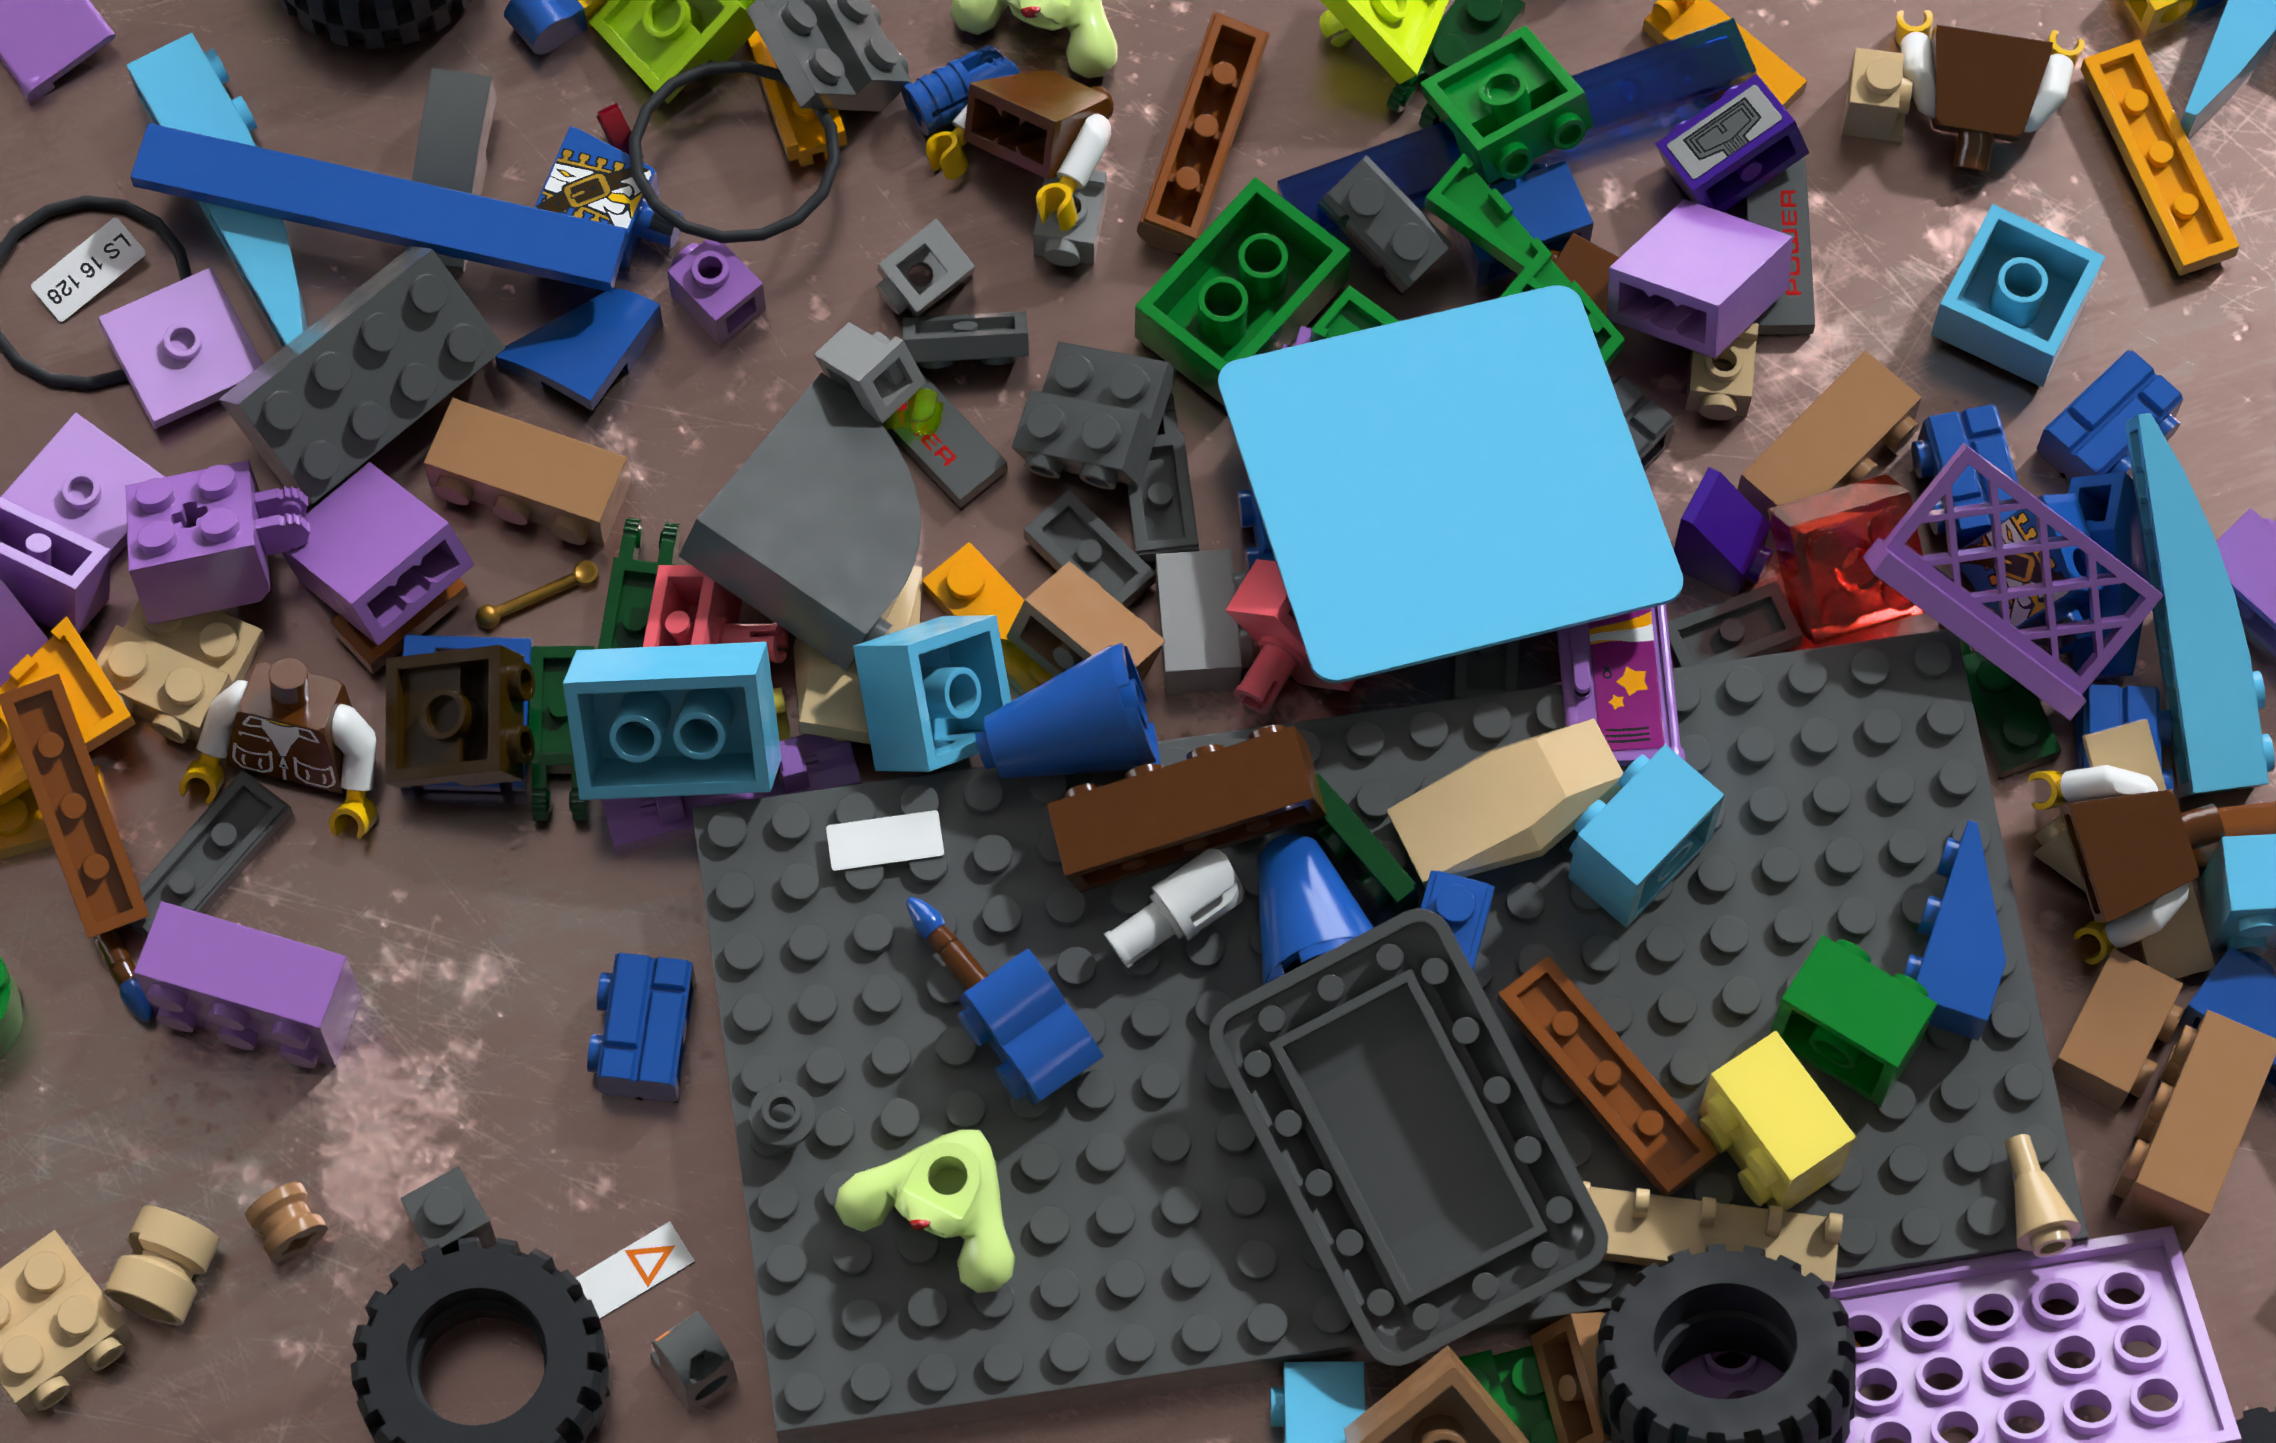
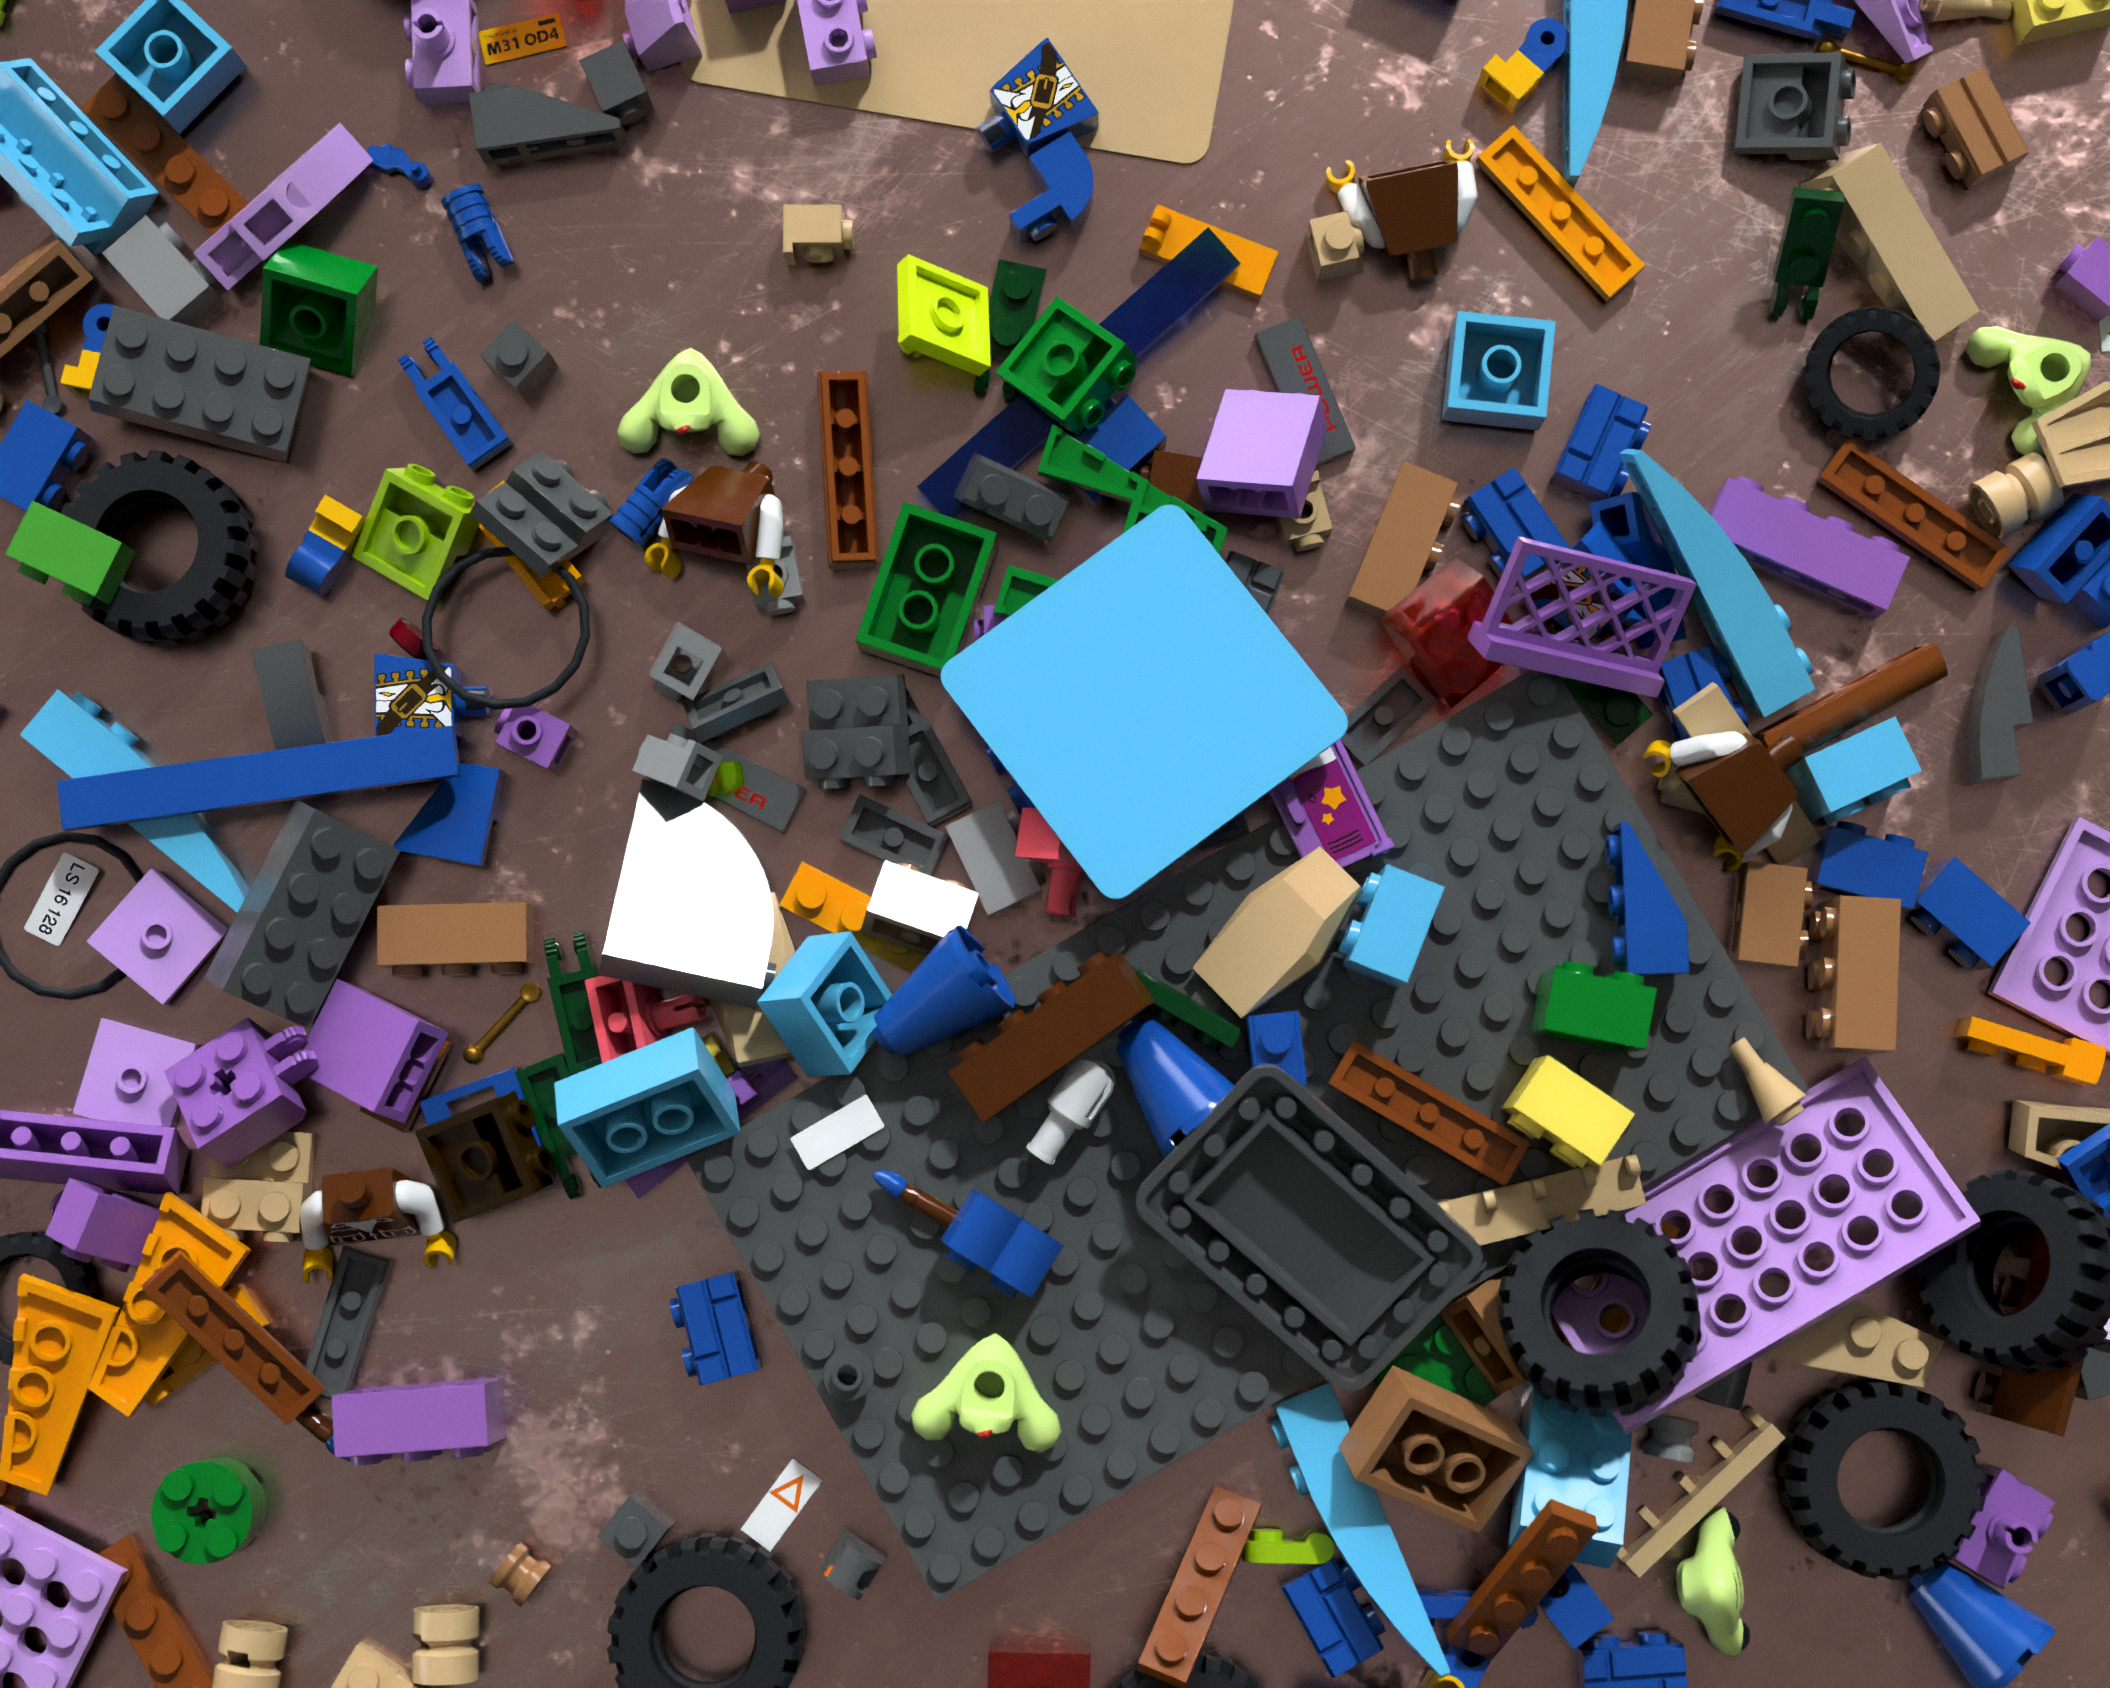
camera: 15 degrees left, 15 degrees up
dark purple brick [1655,73,1810,212] -> none
dark purple slope [1674,467,1774,597] -> none

